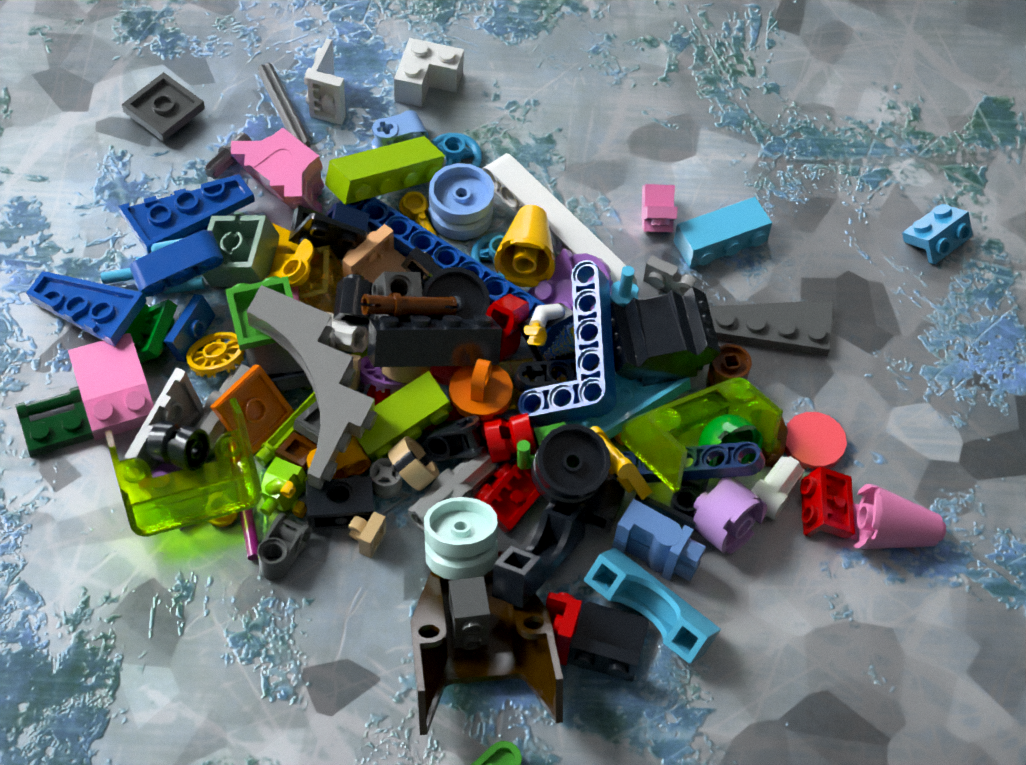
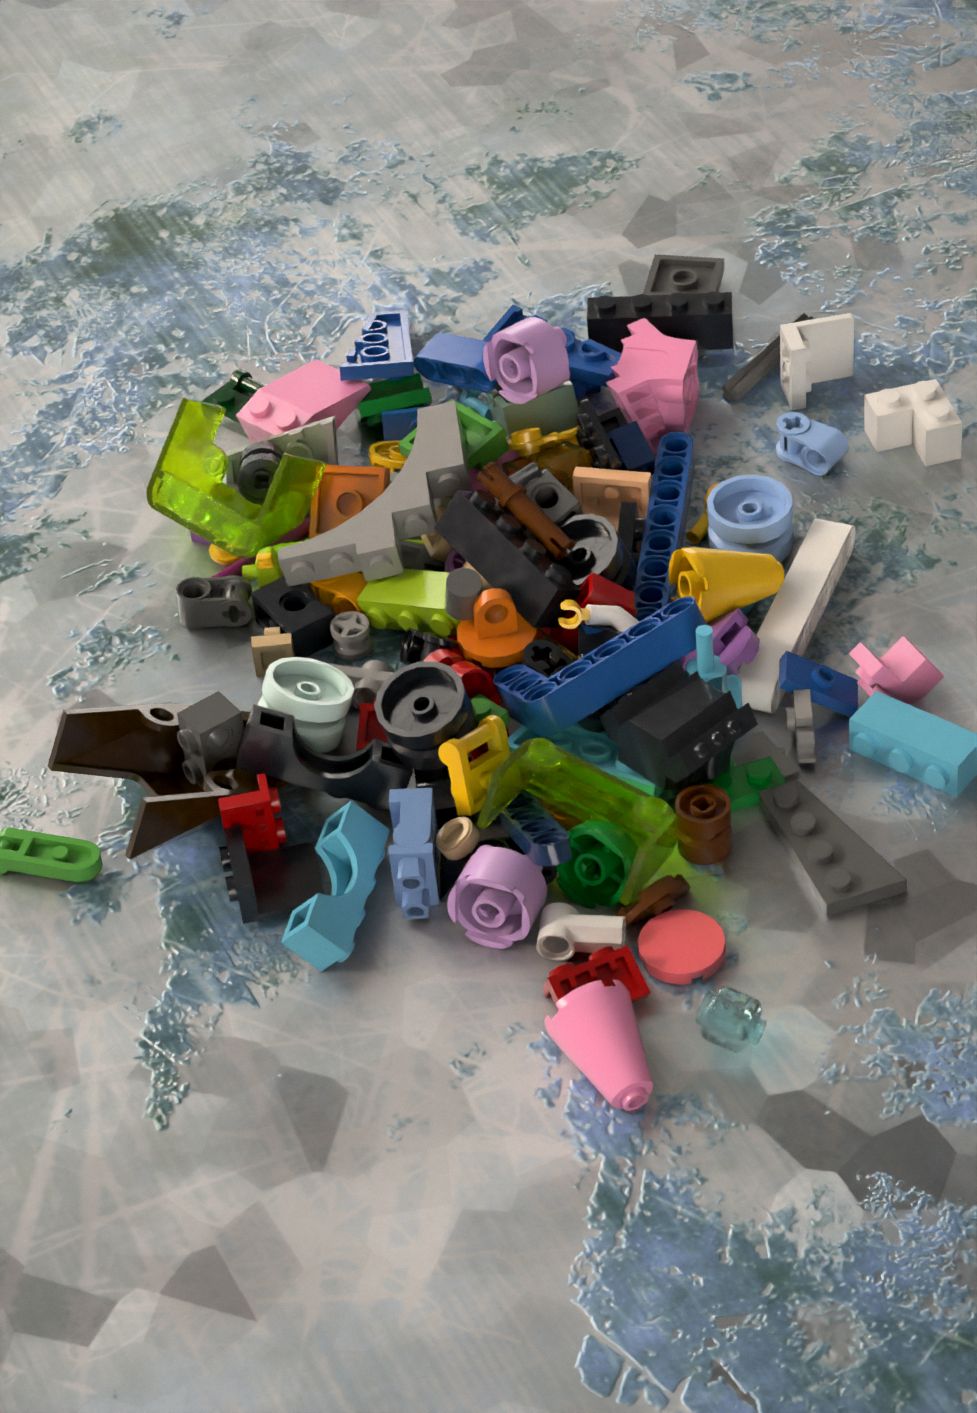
camera: 70 degrees right, 15 degrees down
lime brick [325,136,445,205] -> none
tan piece [388,436,439,491] -> none
dark azure piece [431,133,482,167] -> none
none -> tan tile [435,817,480,860]
none -> dark grey piece [445,568,482,621]
none -> lavender brick [483,317,570,404]
none -> black brick [587,291,733,353]
none -> clear light blue head [695,986,767,1053]
none -> blue plate [779,651,858,717]

